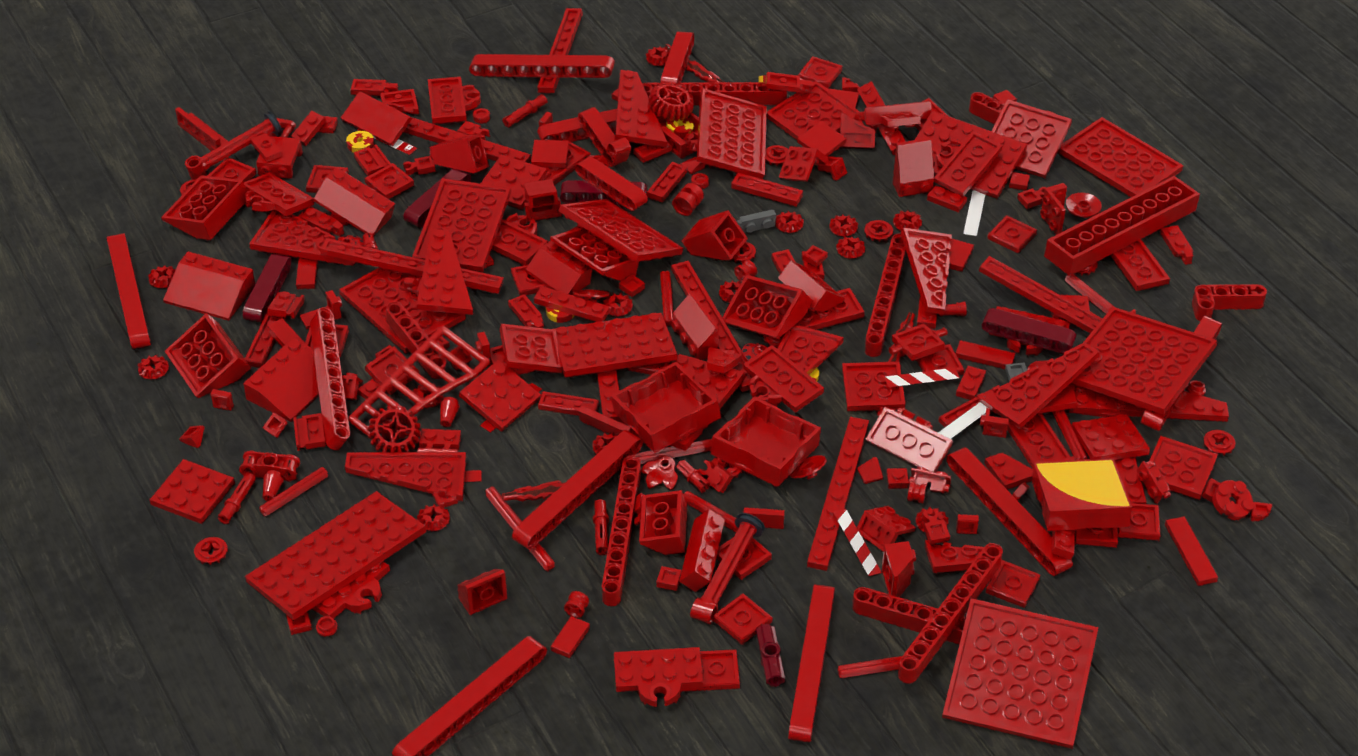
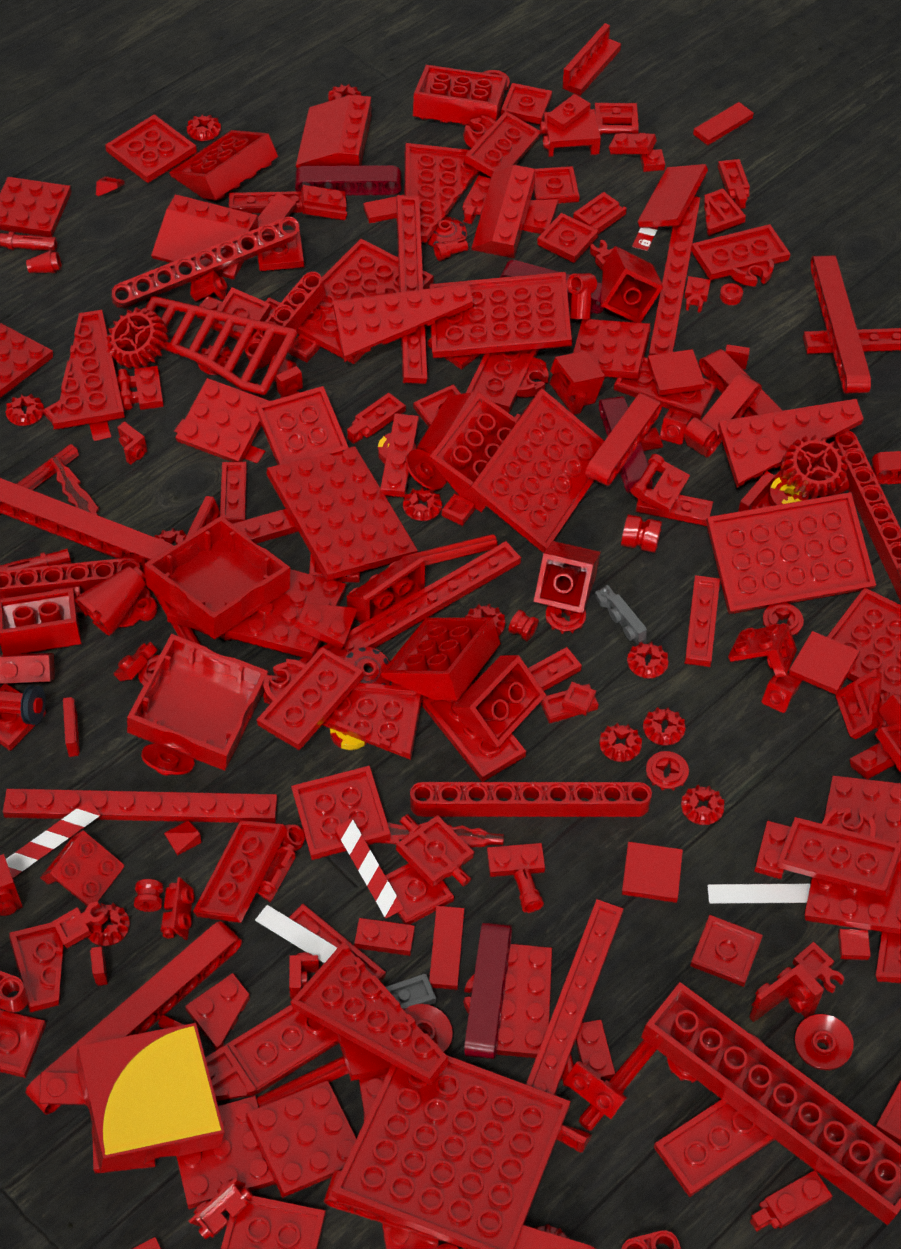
camera: 75 degrees right, 10 degrees up
red beam [107,233,151,349] -> none
red piece [185,111,282,179] -> none
red tile [211,389,234,411] -> none
red piece [239,451,300,481] -> none
red axle [259,467,328,516] -> none
red slope [263,412,288,438] -> none
red plate [293,413,326,451] -> none
red bracket [300,290,342,329] -> none
yellow piece [346,131,374,152] -> none
red cone [440,397,460,427] -> none
red pin [502,94,548,128] -> none
red plate [634,142,672,163] -> none
red axle [676,460,711,493] -> none
red axle [683,491,738,532] -> none
red tile [691,173,709,189] -> none
red plate [886,468,909,489] -> none
slope [893,138,934,197] -> none
red wing [901,228,952,314] -> none
red plate [1118,503,1160,541] -> none
none -> red cone [75,566,146,636]
none -> red plate [105,115,197,183]
none -> red bracket [117,422,147,465]
none -> red hinge [563,1061,627,1119]
none -> red piece [567,273,597,319]
none -> red plate [631,454,690,514]
none -> red tile [693,102,754,145]

